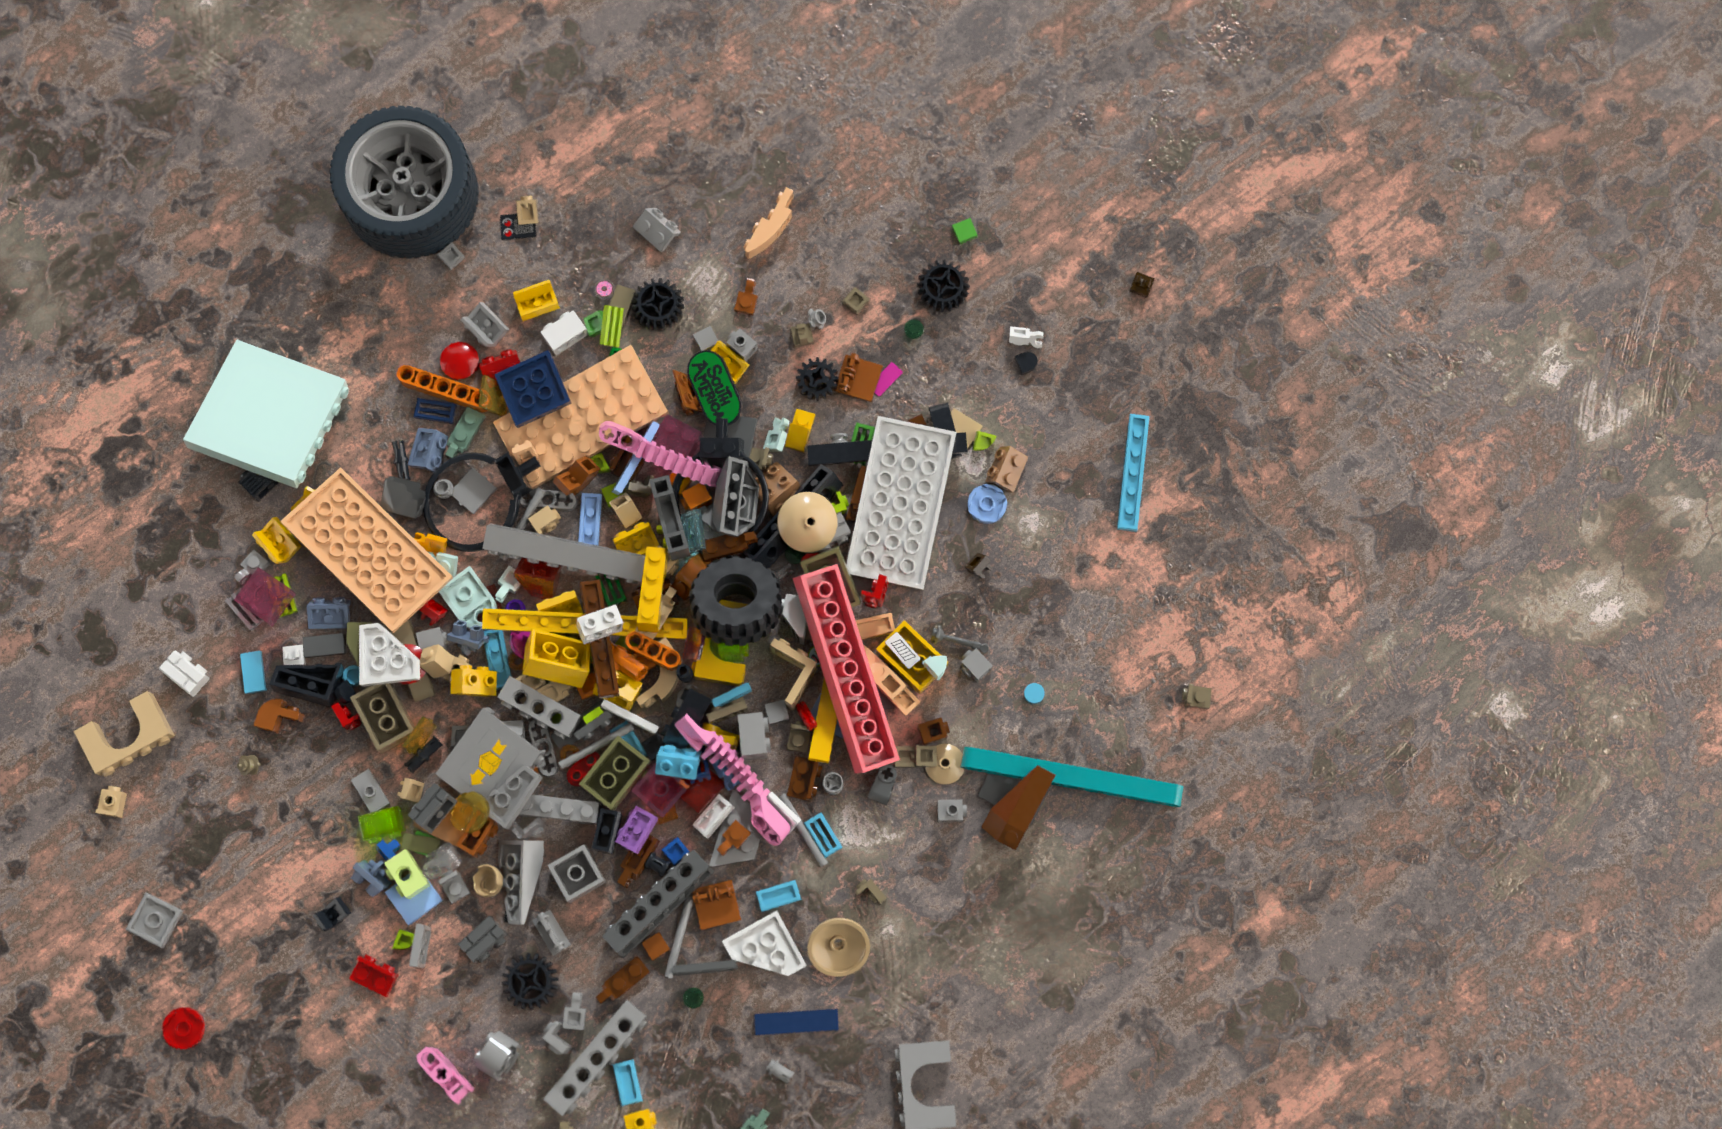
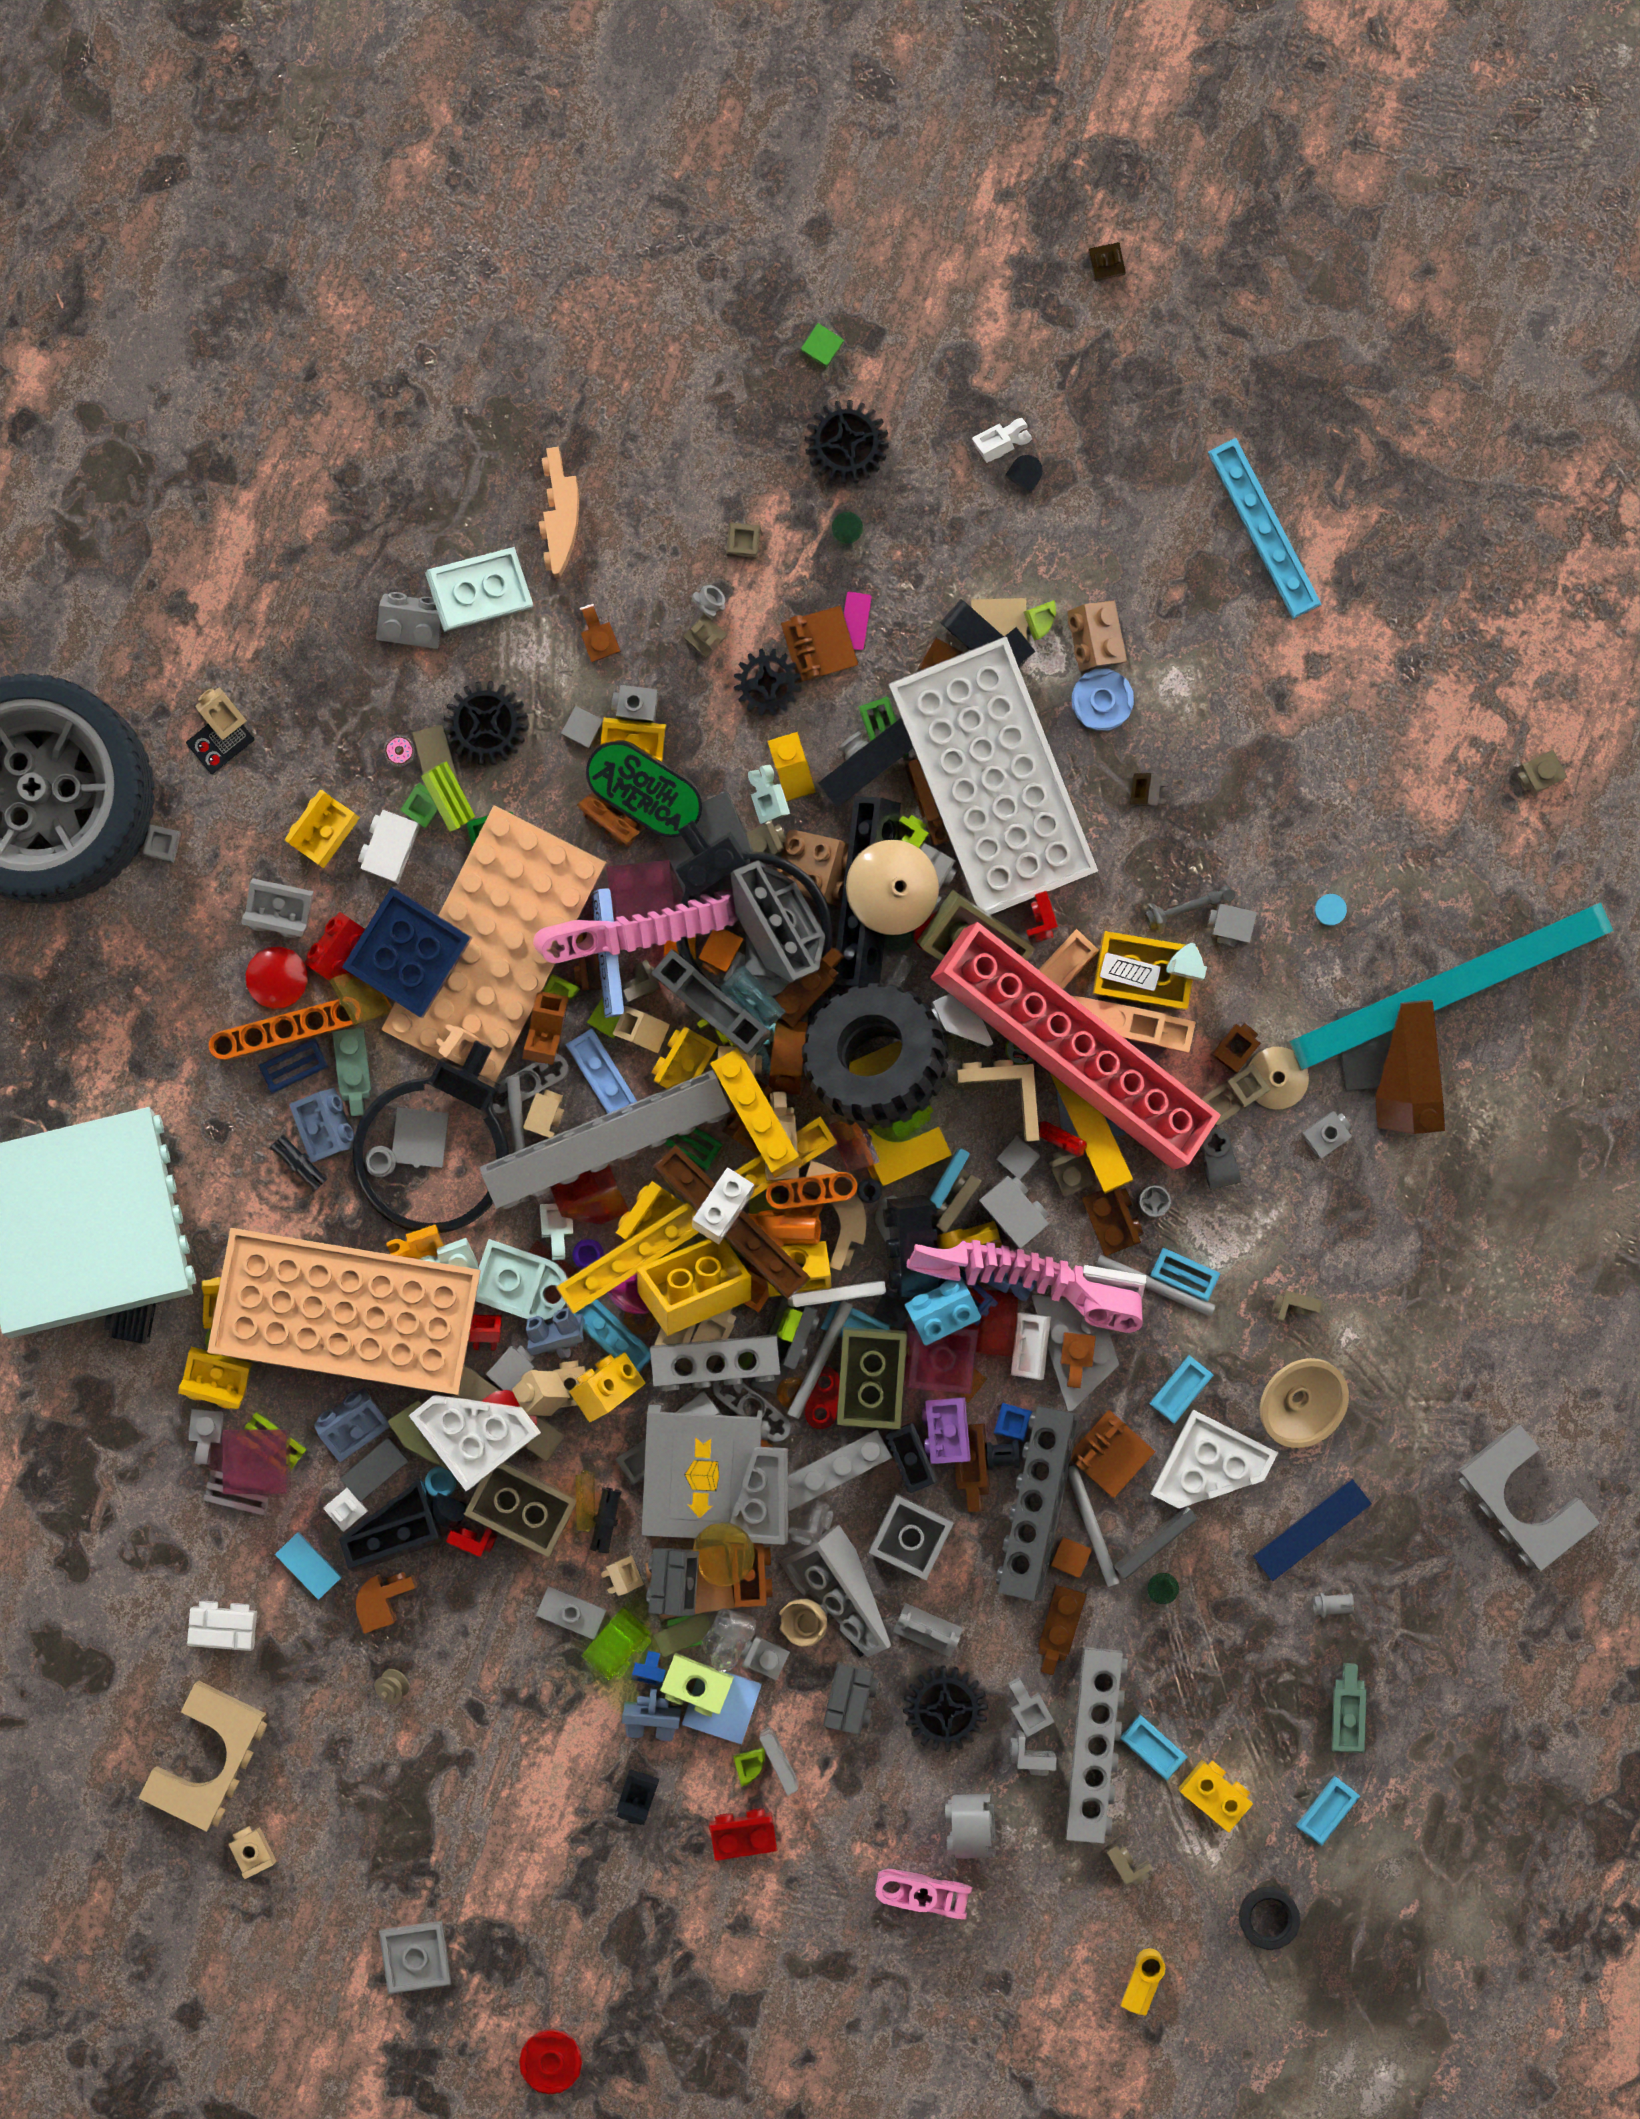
camera: 30 degrees left, 10 degrees up
dark grey piece [380,476,426,519] -> none
none -> light aqua tile [425,547,533,632]

